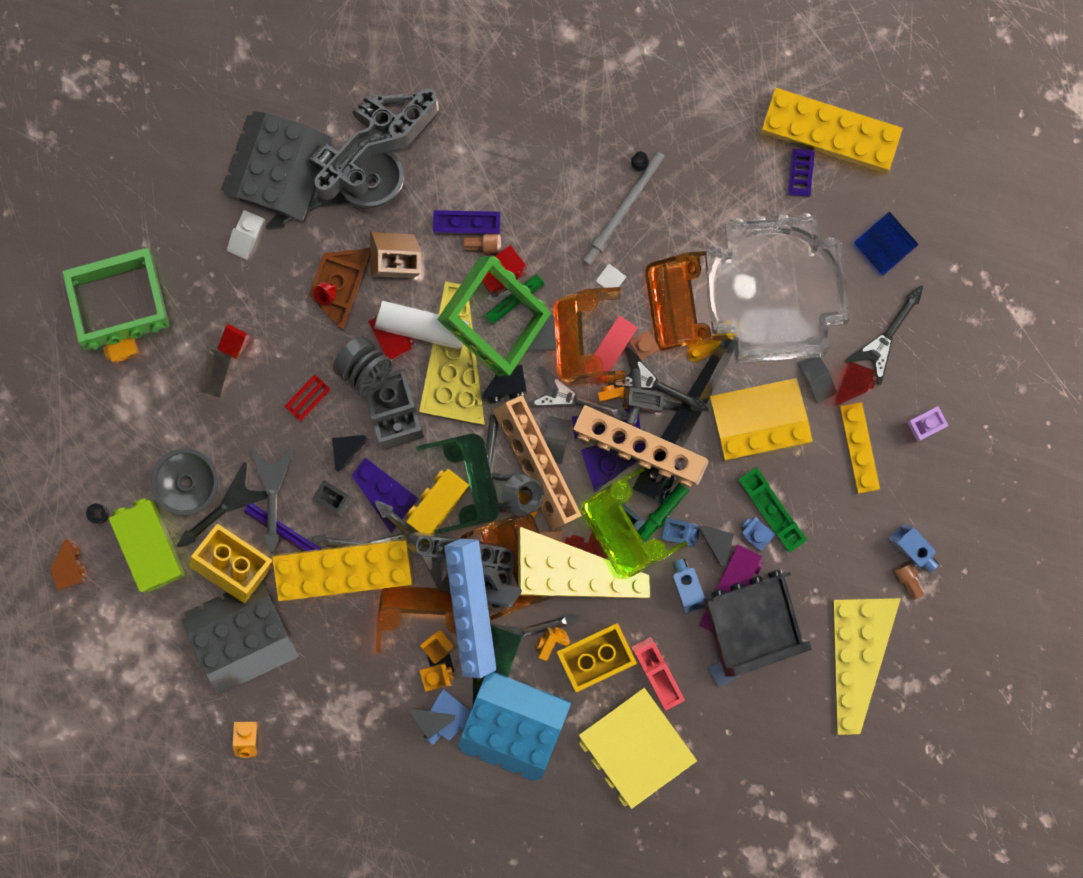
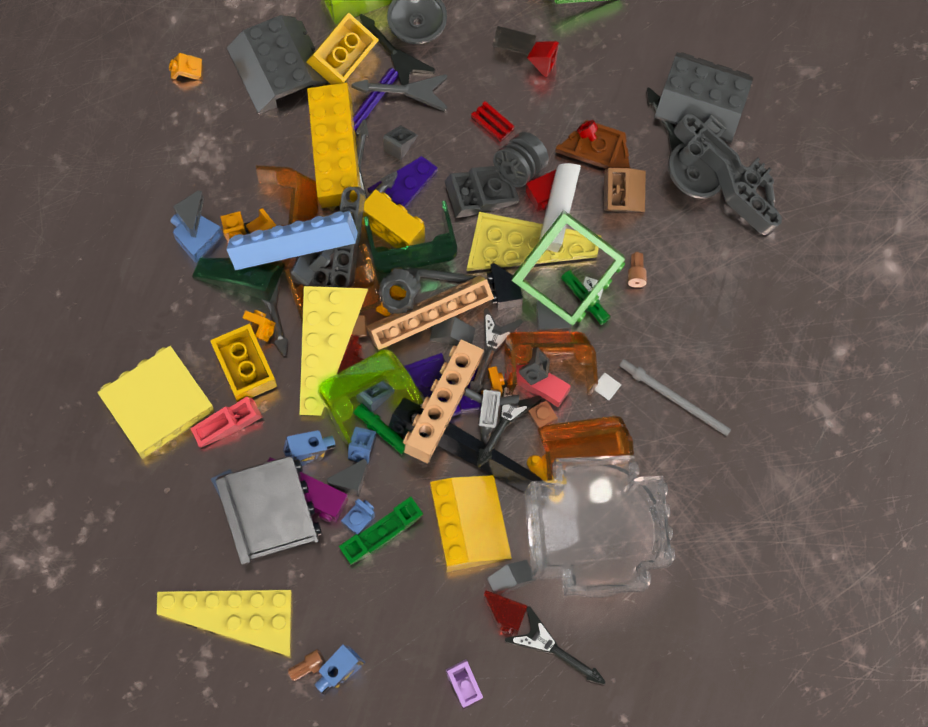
camera: 85 degrees right, 15 degrees down
white slope [227,210,265,260] -> none
black slope [332,435,368,473] -> none
dark purple plate [433,210,500,235] -> none
dark azure slope [458,671,572,782] -> none
red brick [481,245,527,295] -> none
black pin [631,151,649,171] -> none
yellow brick [760,87,903,174] -> none
dark purple slope [788,149,815,197] -> none
yellow plate [839,402,880,494] -> none
clear blue slope [854,211,919,276] -> none
none -> dark grey bracket [519,347,550,385]

